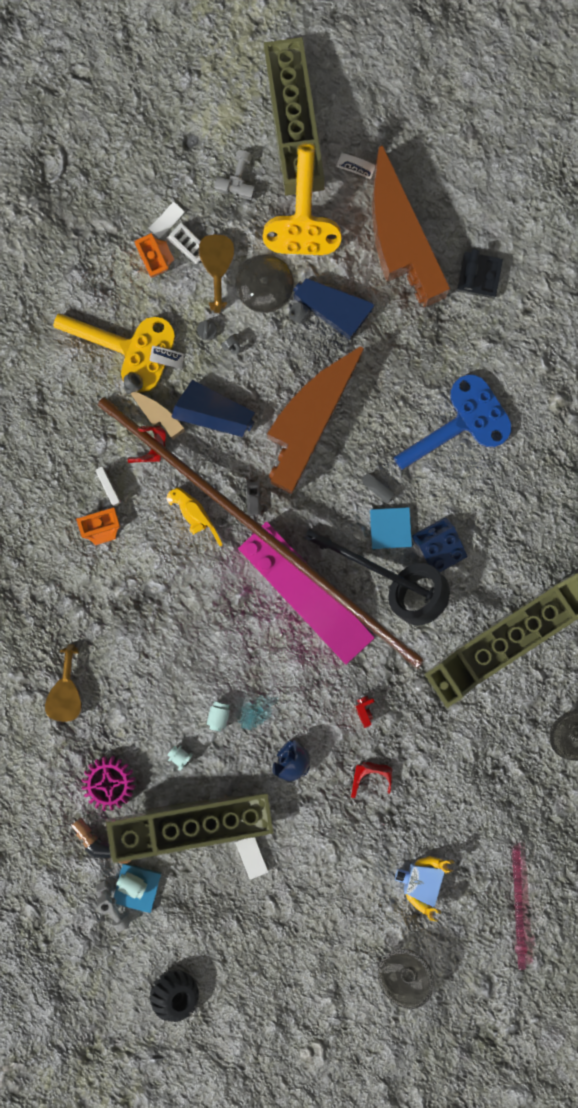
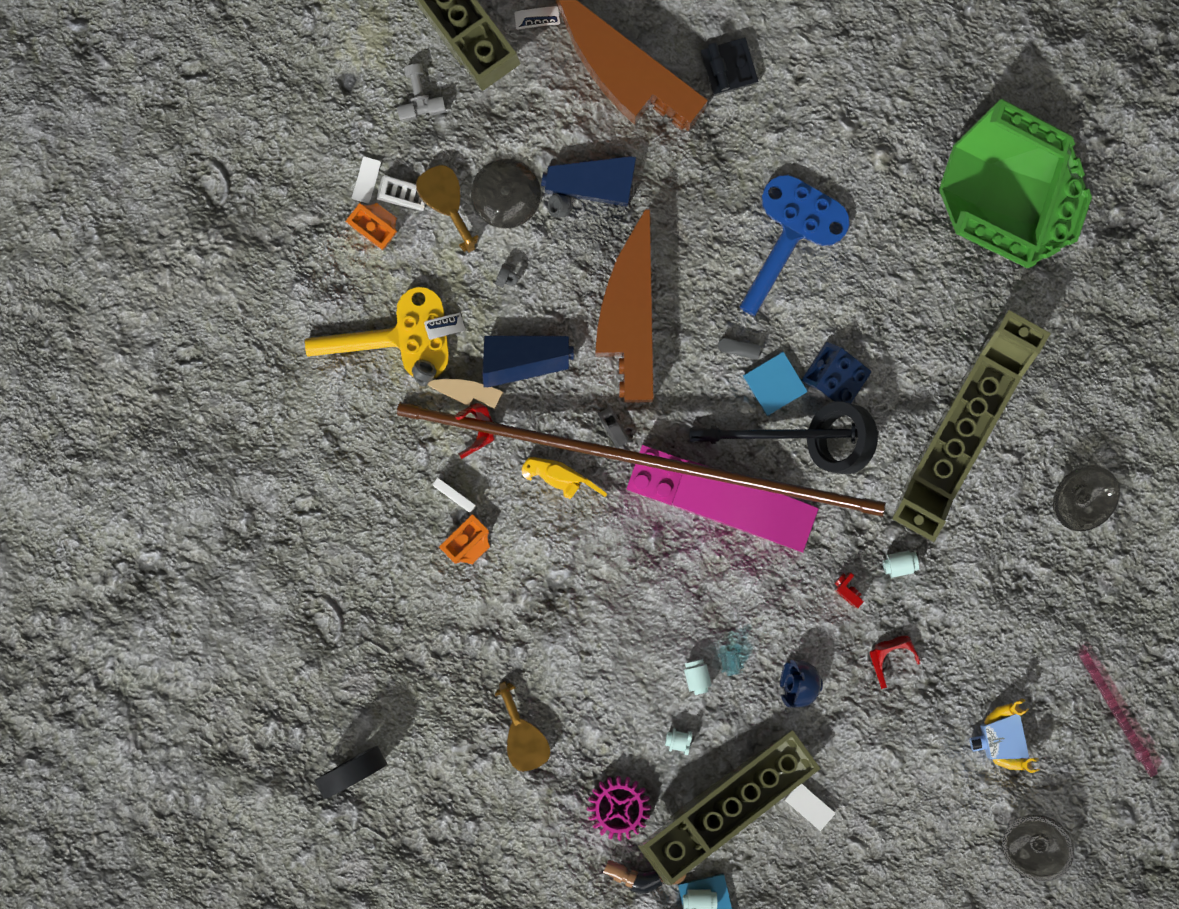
camera: 25 degrees left, 0 degrees up
dark grey tile [197,320,217,341] -> none
yellow piece [263,143,341,255] -> none
none -> light aqua brick [883,550,919,578]

